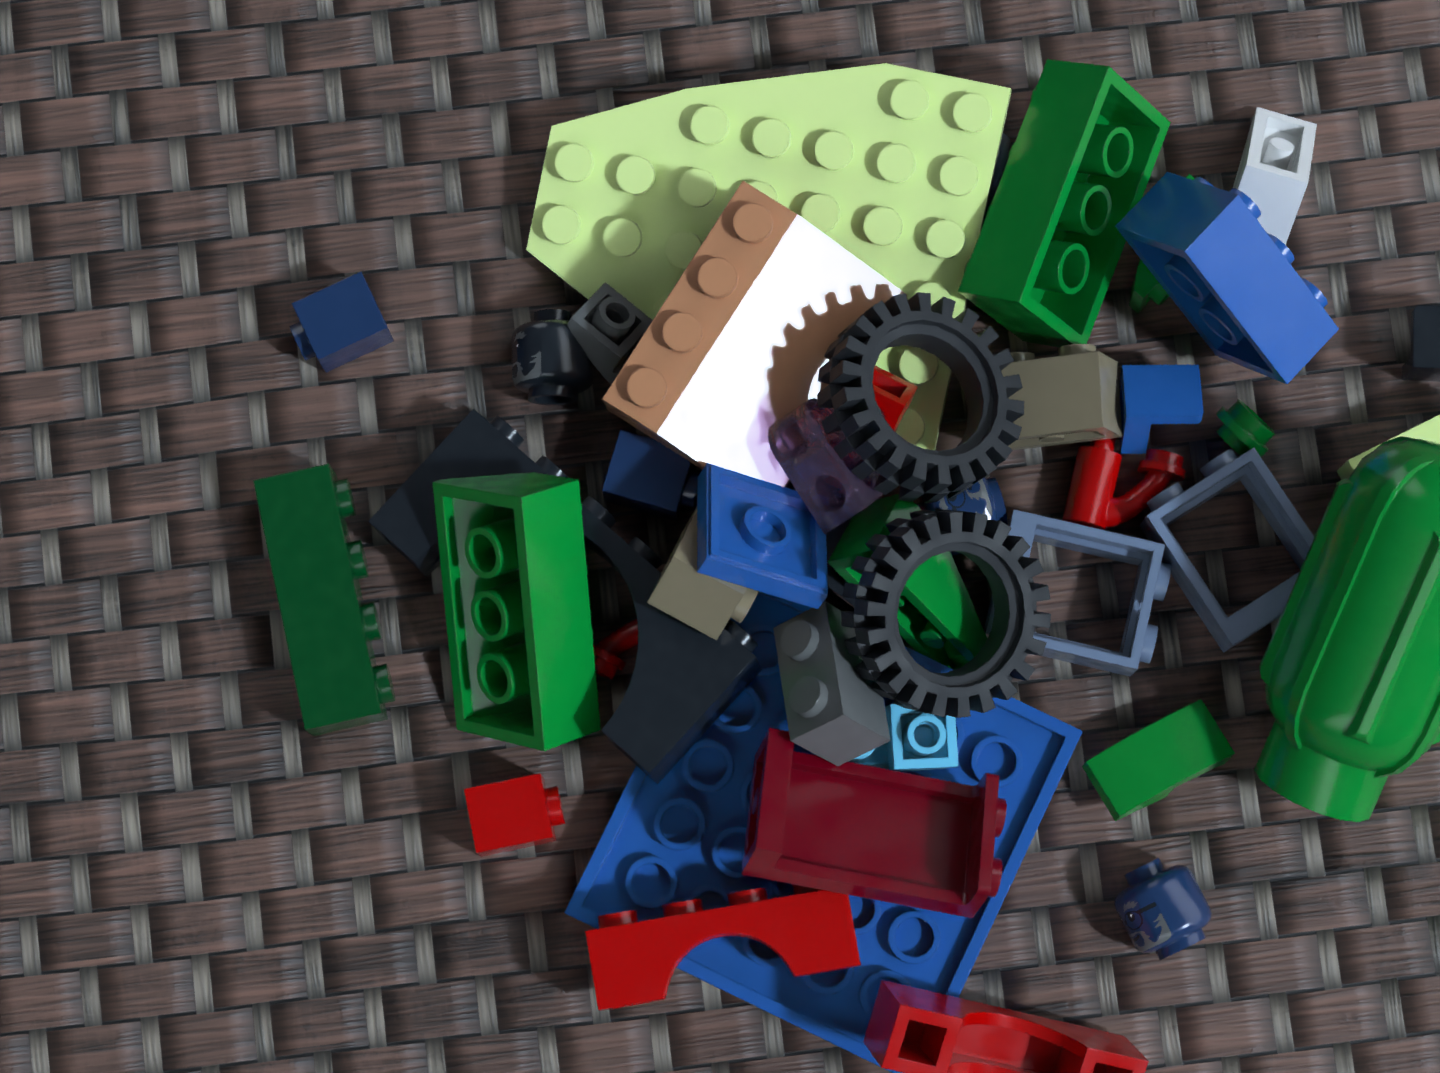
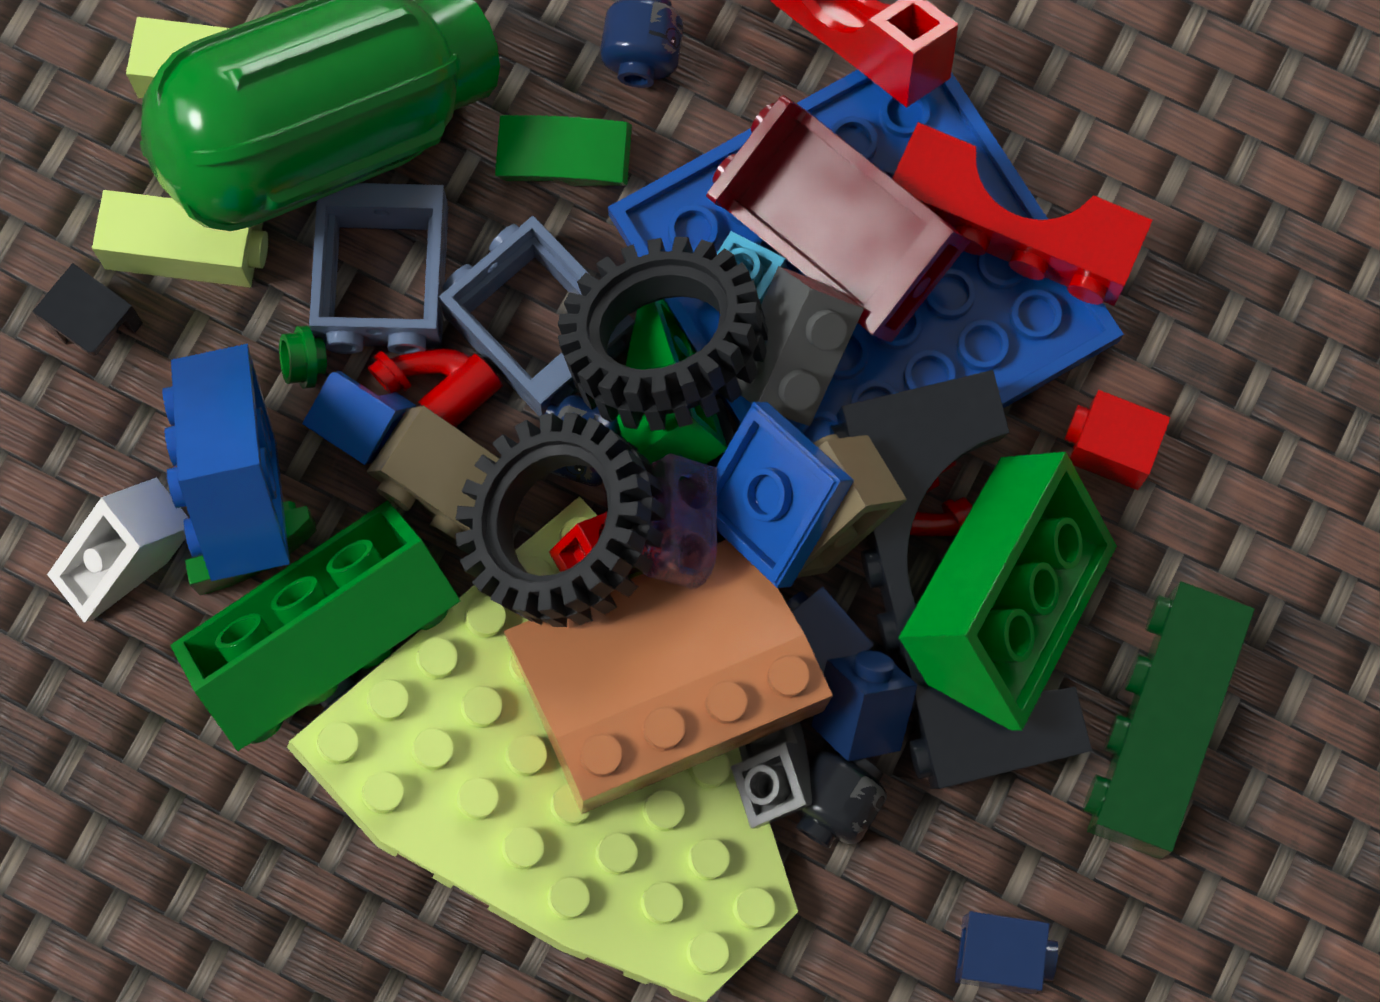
camera: 150 degrees left, 5 degrees down
none -> dark blue brick [811,650,917,761]

